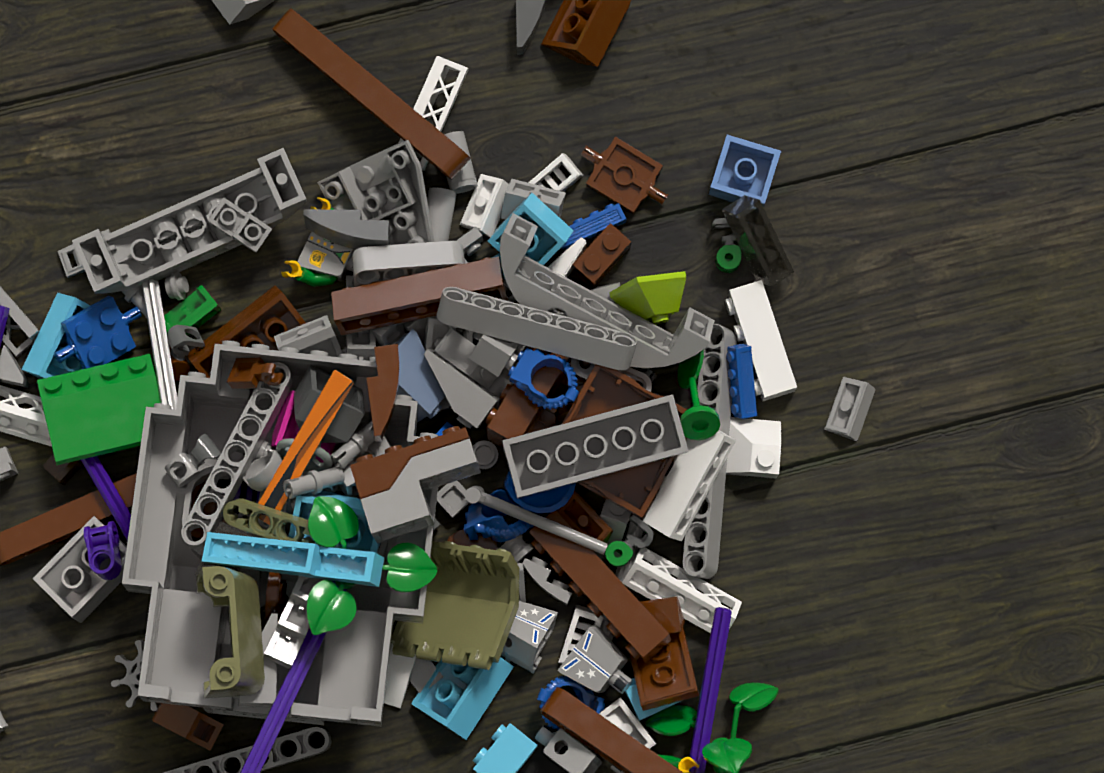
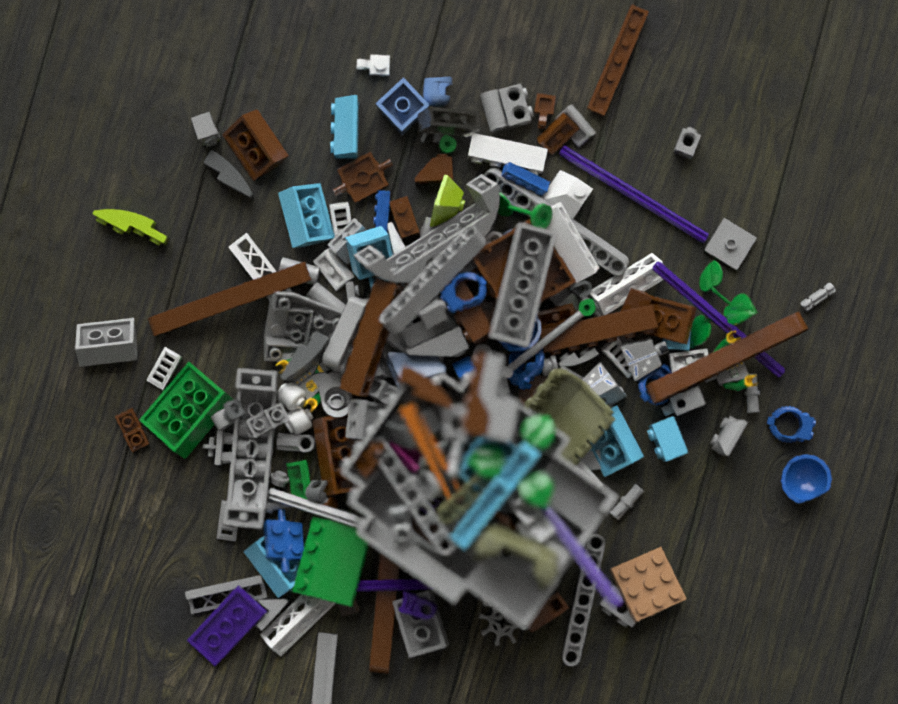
camera: 65 degrees left, 5 degrees up
none -> reddish brown slope [115,407,149,452]
none -> green slope [139,362,234,459]
none -> white slope [147,347,183,390]
none -> light grey hips [203,430,234,465]
none -> leg [211,399,246,431]
none -> white head [277,382,306,411]
none -> light grey piece [277,433,316,452]
none -> medium azure slope [278,183,335,248]
none -> white head [284,408,313,435]
none -> light grey piece [319,372,352,417]
none -> medium azure slope [330,95,359,158]
none -> white plate [357,55,390,76]
none -> reddish brown slope [415,154,453,184]
none -> medium blue helmet [423,77,452,107]
none -> light grey pin [480,90,509,132]
none -> light grey brick [499,83,534,129]
none -> reddish brown plate [534,93,556,129]
none -> reddish brown slope [537,113,579,155]
none -> dark purple axle [560,146,709,243]
none -> reddish brown plate [587,4,649,116]
none -> light grey pin [610,484,644,520]
none -> light grey brick [673,127,701,159]
none -> light grey plate [704,218,757,271]

